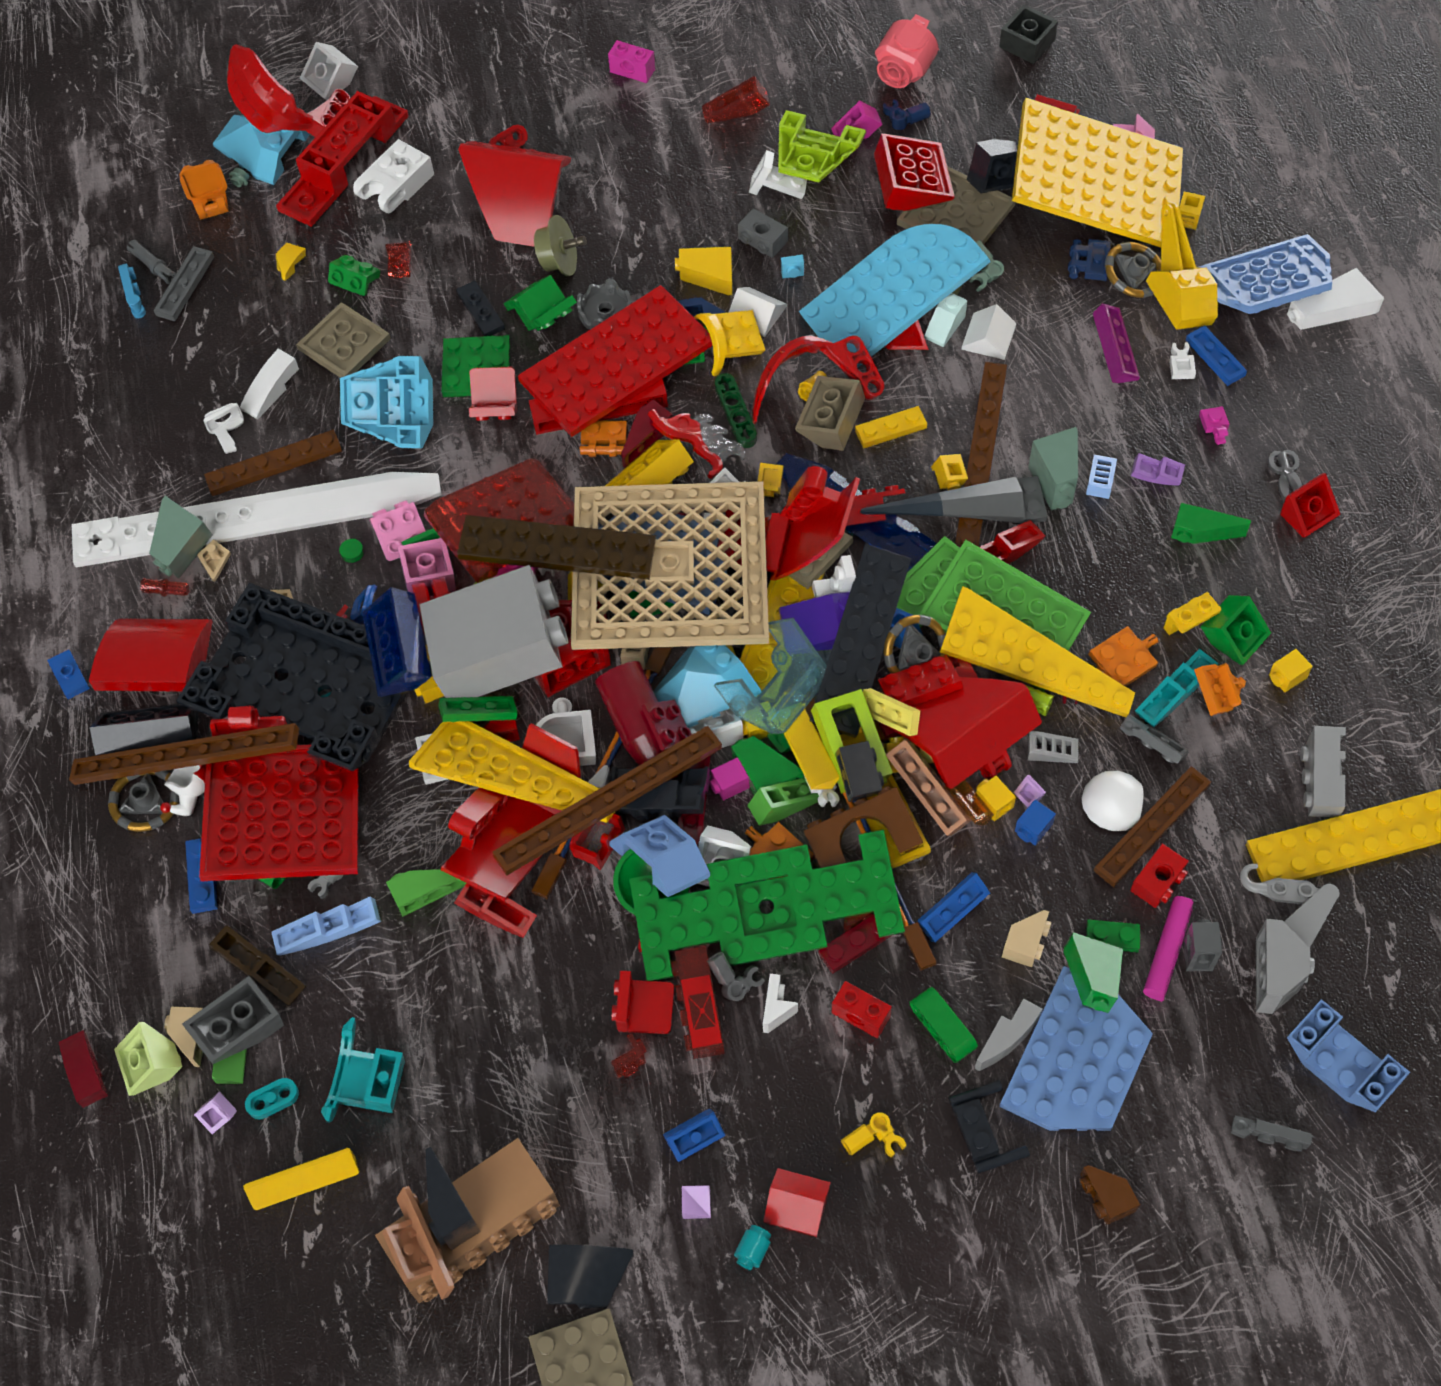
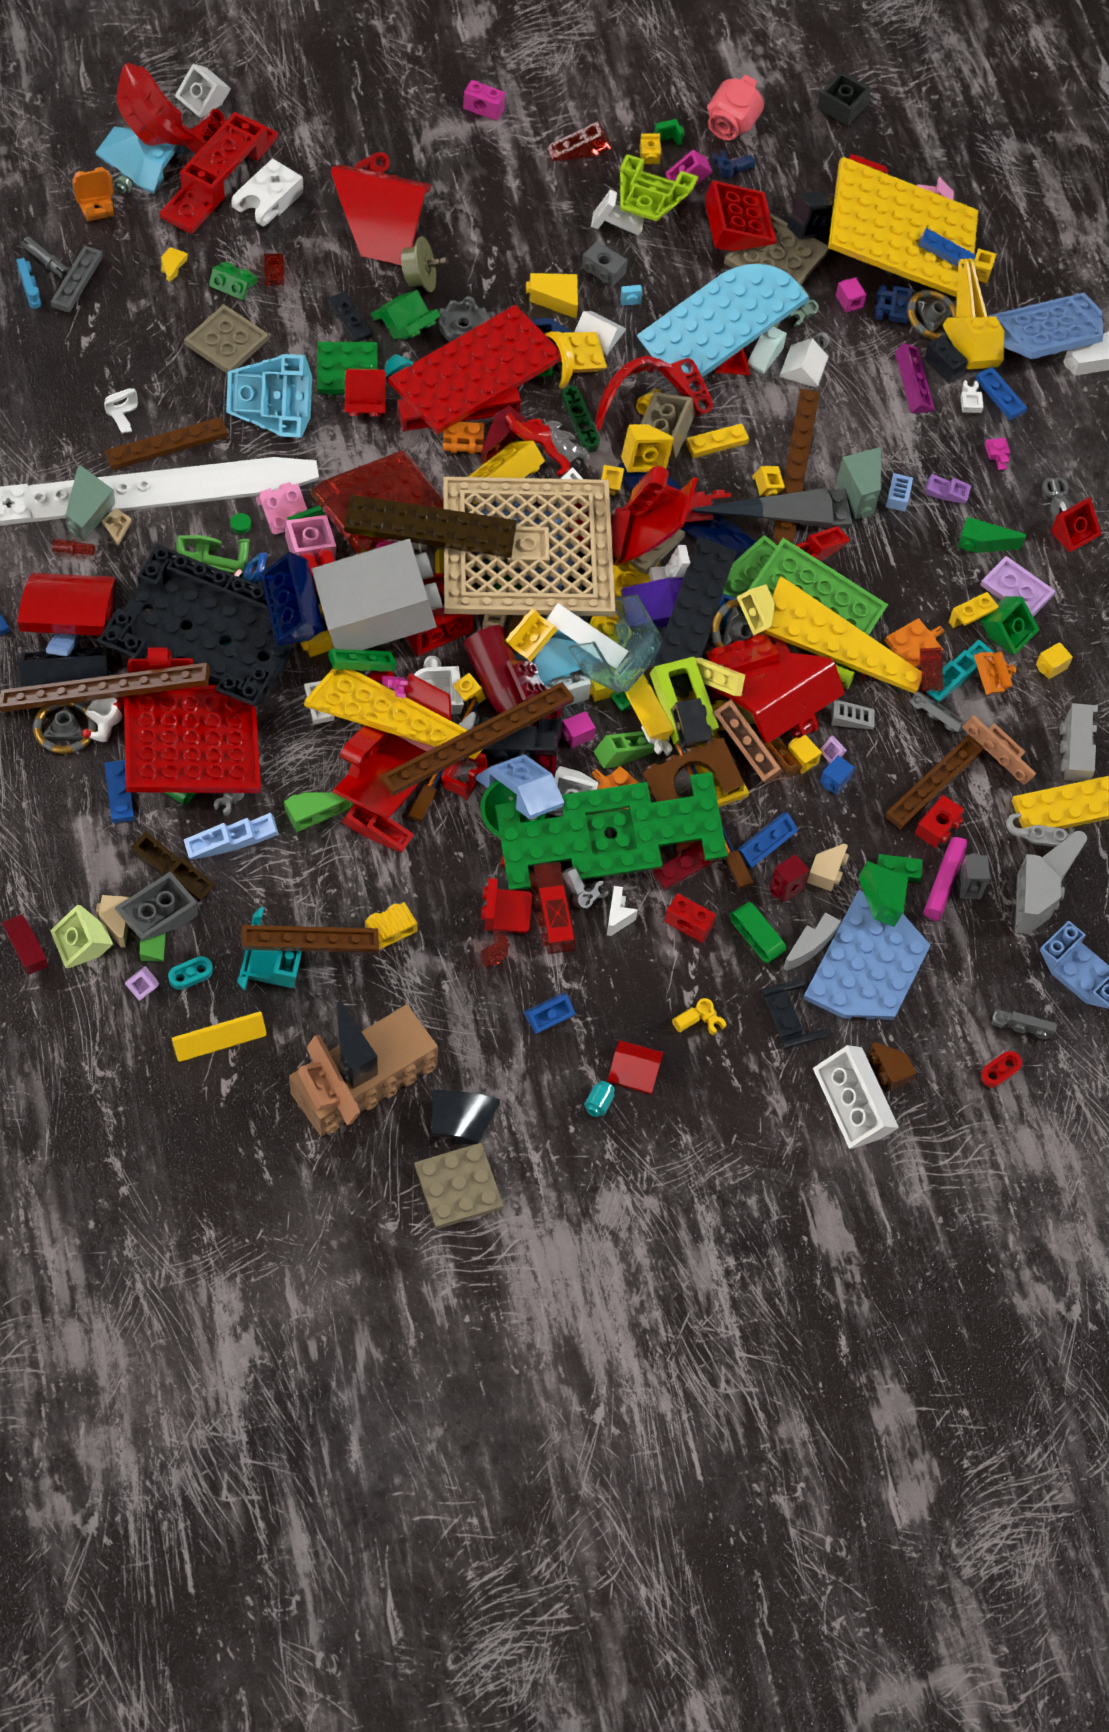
camera: 10 degrees left, 0 degrees up
white slope [240,349,299,420] -> none
lavender slope [682,1186,711,1219] -> none
green slope [731,736,804,795] -> none
white cylinder [1082,770,1143,831] -> none
none -> medium blue slope [46,633,79,656]
none -> bright green piece [176,535,250,574]
none -> reddish brown plate [241,925,379,953]
none -> yellow brick [365,902,418,950]
none -> dark pink plate [381,675,408,698]
none -> teal slope [385,354,413,381]
none -> yellow bracket [453,673,486,703]
none -> yellow bracket [506,609,558,662]
none -> white slope [547,603,628,669]
none -> yellow slope [621,424,674,472]
none -> yellow brick [640,134,661,164]
none -> green bracket [654,119,684,146]
none -> light yellow slope [737,585,775,635]
none -> dark red brick [769,854,809,904]
none -> light grey hinge [813,332,830,349]
none -> white slope [813,1045,899,1149]
none -> dark pink brick [836,278,866,312]
none -> blue plate [918,228,976,268]
none -> clear red plate [919,647,944,692]
none -> black brick [924,335,968,384]
none -> nougat bracket [962,715,1036,785]
none -> lavender plate [980,556,1055,617]
none -> red plate [981,1051,1022,1088]

